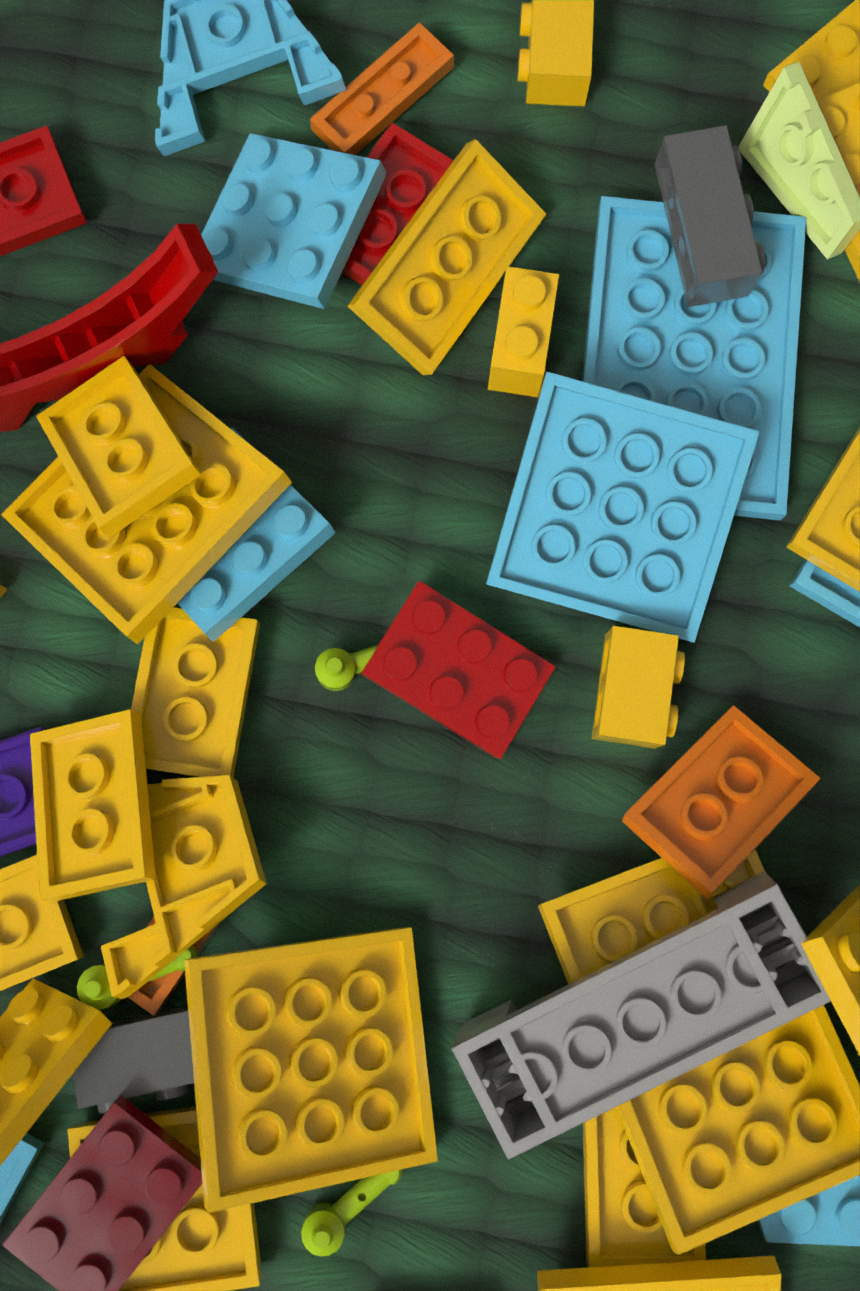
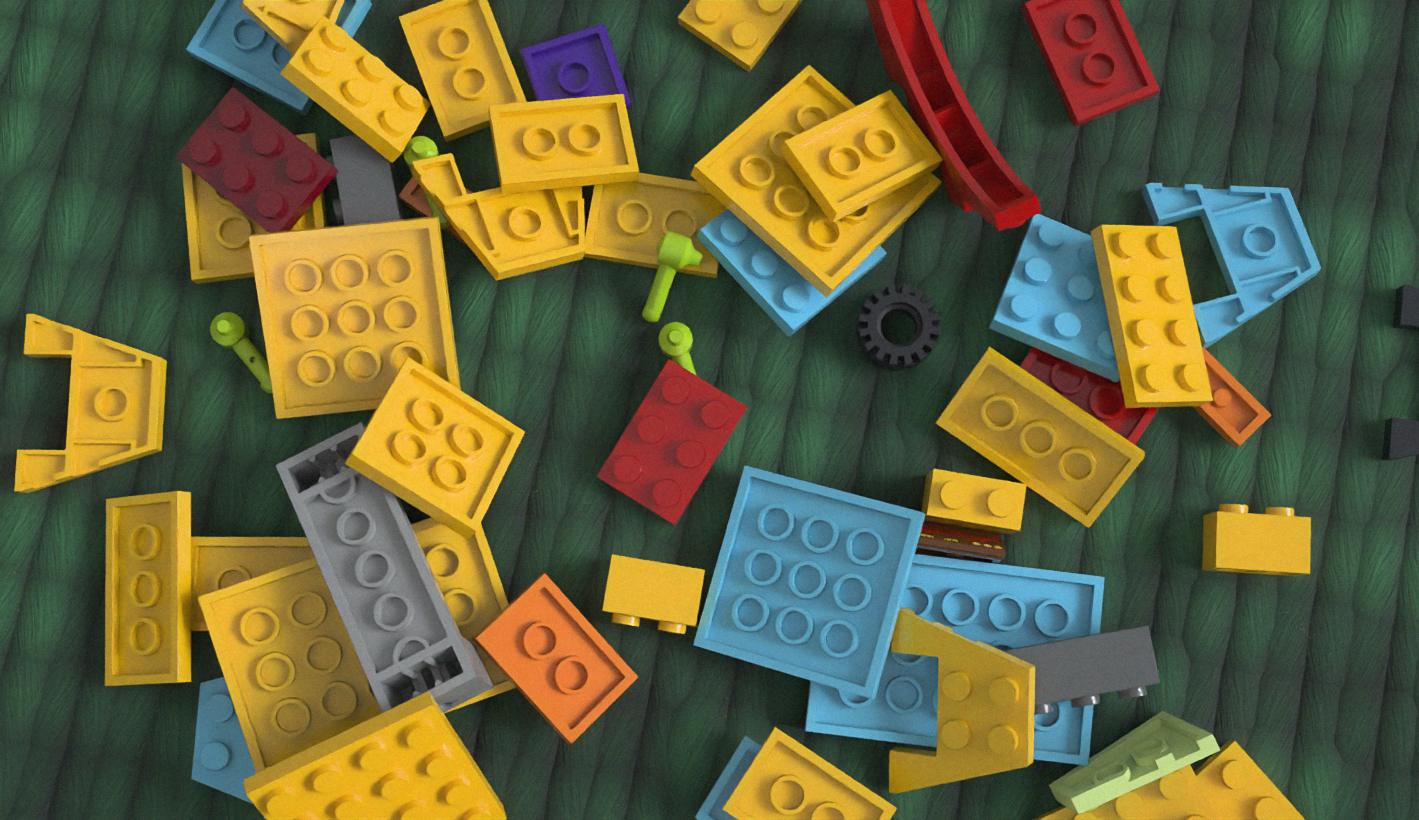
camera: 90 degrees right, 0 degrees up
none -> yellow plate [345,357,525,540]
none -> lime piece [642,230,703,322]
none -> black tyre [856,284,941,371]
none -> yellow wing [889,607,1035,794]
none -> reddish brown slope [915,521,1006,564]
none -> yellow plate [1091,225,1213,408]

